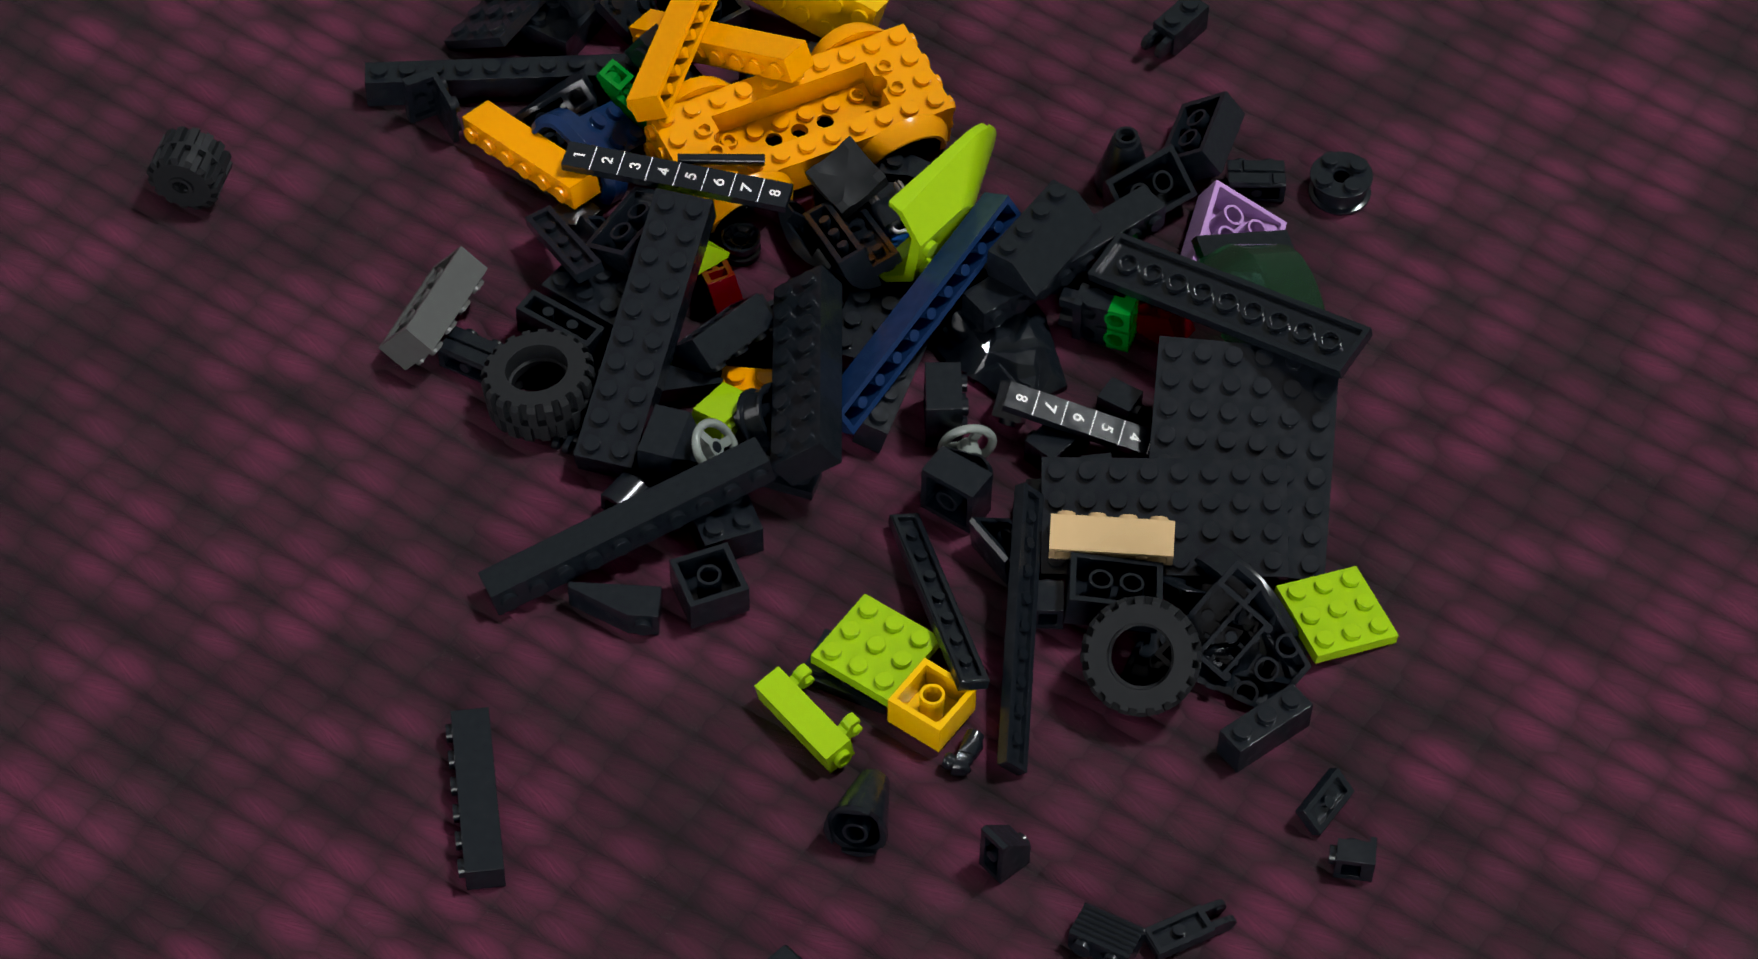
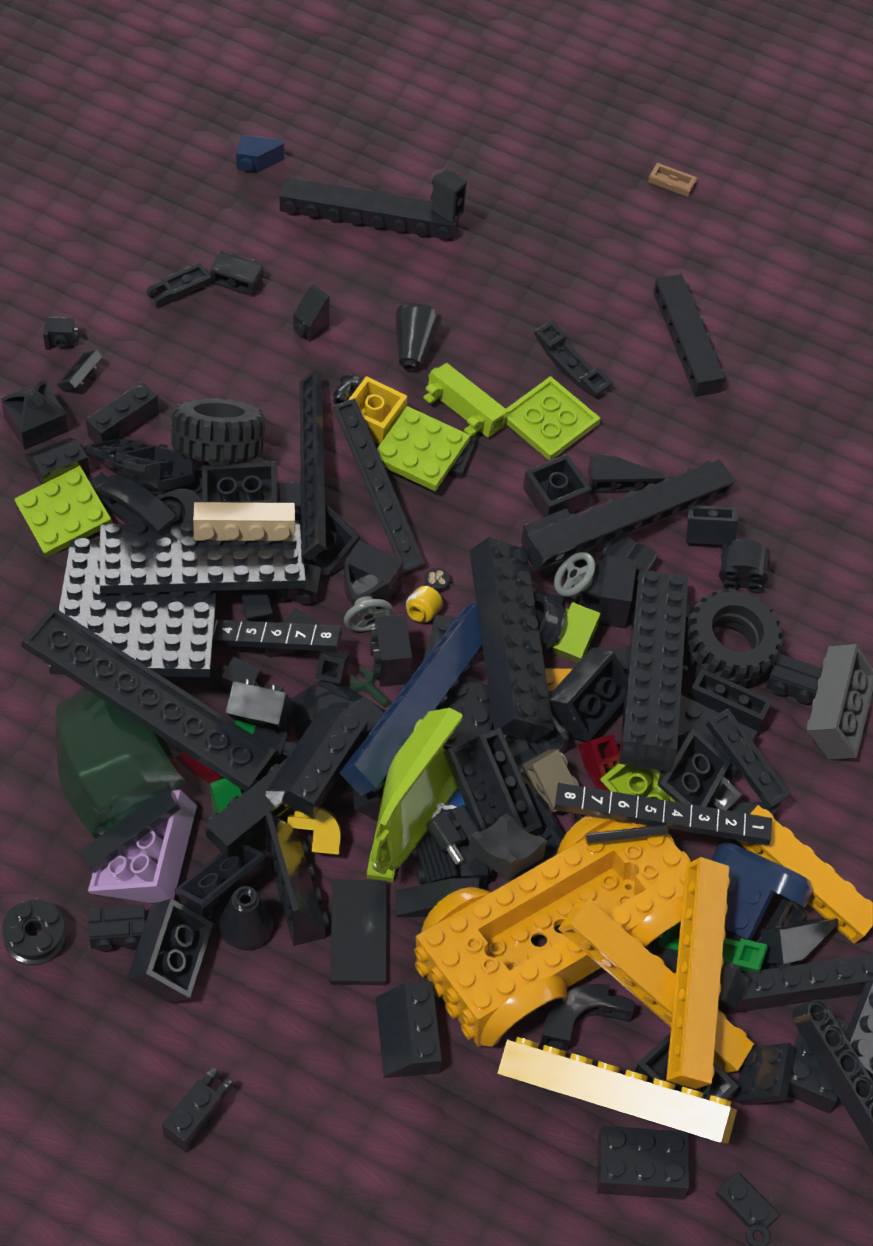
camera: 170 degrees right, 5 degrees up
none -> black piece [1,381,68,450]
none -> black slope [25,437,90,485]
none -> brick [226,679,297,737]
none -> black slope [265,812,329,946]
none -> black tile [330,880,386,985]
none -> clear green bar [349,667,390,708]
none -> black slope [376,981,442,1078]
none -> yellow head [406,586,443,623]
none -> tile [425,568,450,593]
none -> lime plate [505,376,600,461]
none -> dark tan brick [523,750,579,812]
none -> black slope [534,320,613,396]
none -> black brick [686,505,738,546]
none -> black brick [719,539,771,592]

